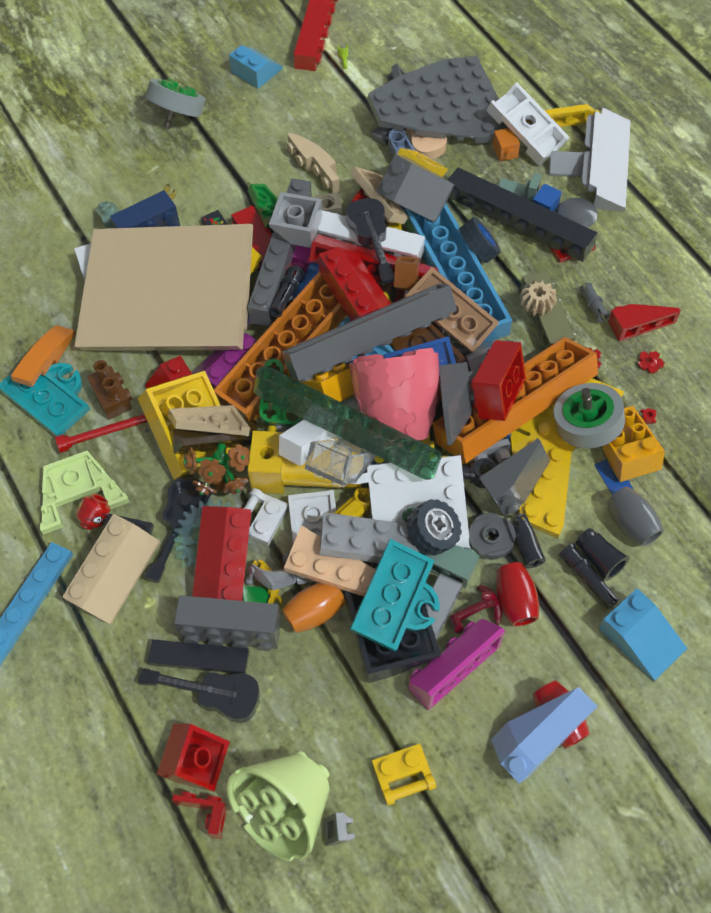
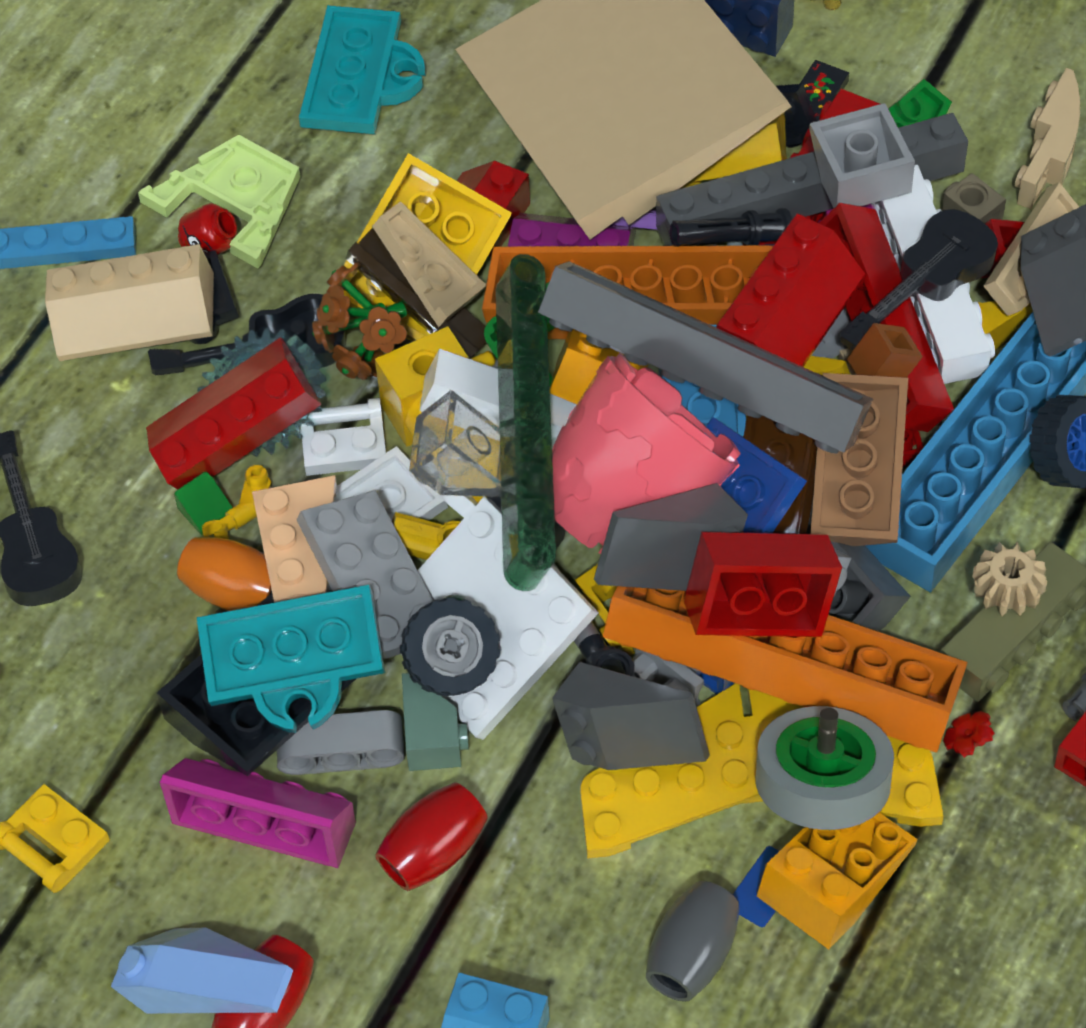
camera: 60 degrees right, 5 degrees down
orange slope [11,325,76,387] -> none
red piece [55,414,148,454] -> none
reddish brown brick [87,360,133,420] -> none
black tile [147,639,250,674] -> none
dark grey brick [174,595,282,651] -> none
light grey helmet [245,554,297,590] -> none
dark red piece [449,584,502,633] -> none
dark grey plate [469,513,516,560] -> none
black piece [512,513,546,569] -> none
black pin [558,543,620,609] -> none
black plant [575,528,630,581] -> none
red plant [638,351,665,374] -> none
red piece [640,408,657,424] -> none

